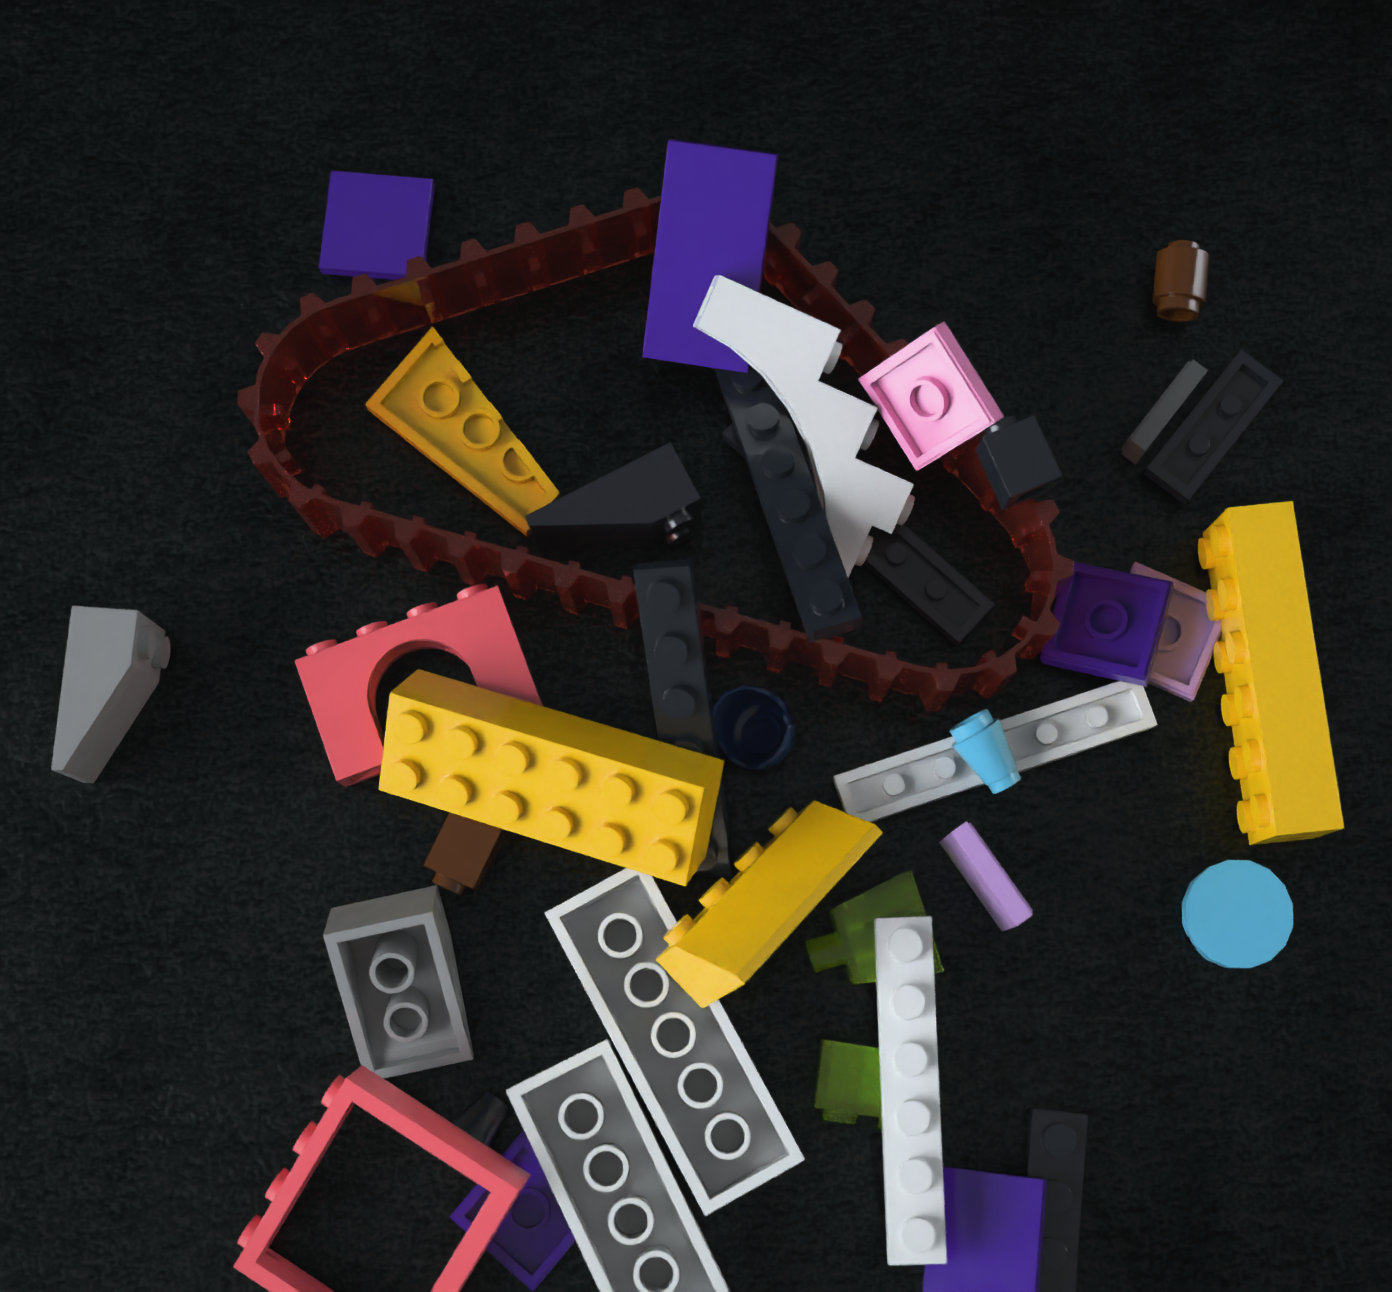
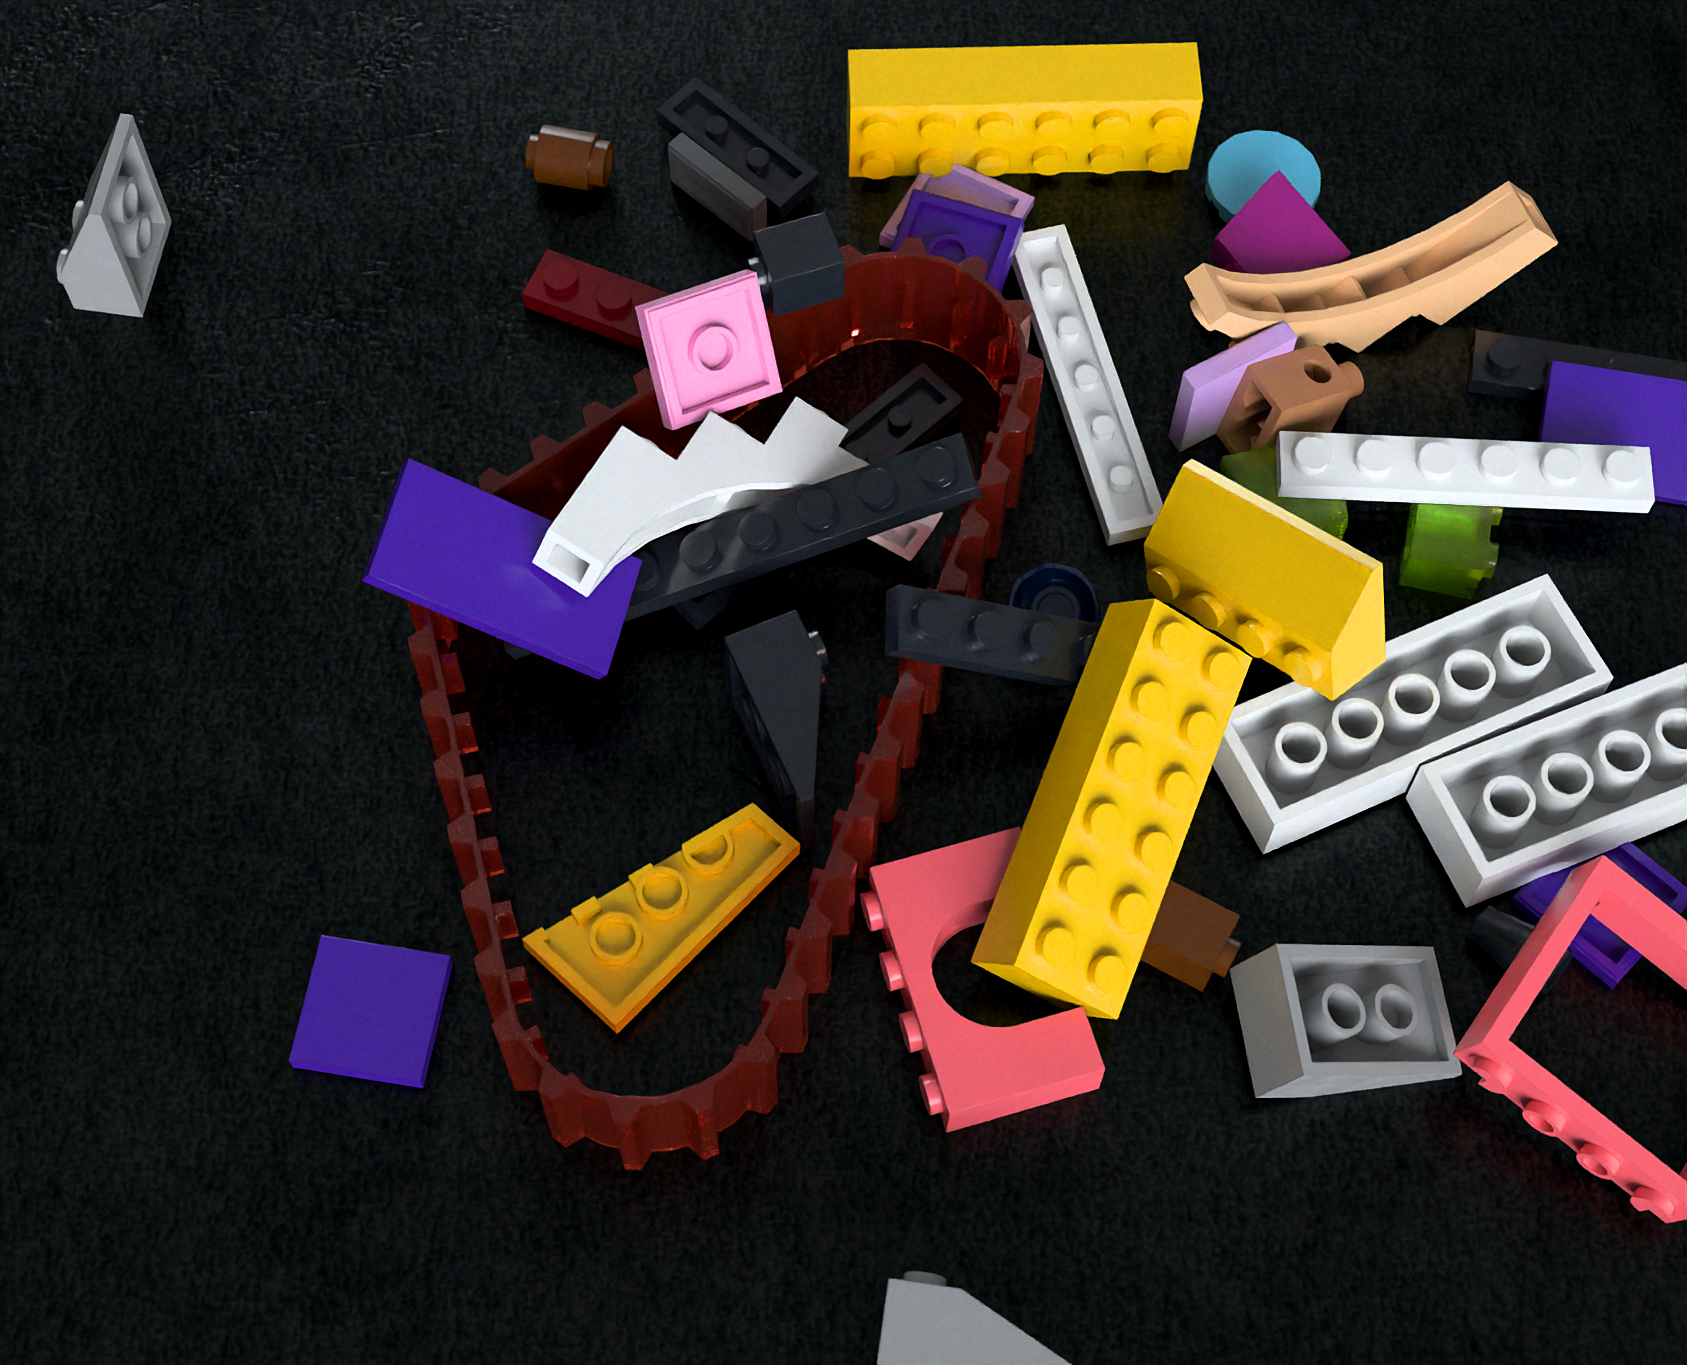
camera: 90 degrees left, 15 degrees down
medium azure cone [949,709,1021,794] -> none
none -> dark red plate [522,249,671,352]
none -> light nougat arch [1184,181,1558,353]
none -> magenta torso [1210,170,1351,275]
none -> nougat torso [1216,344,1364,478]

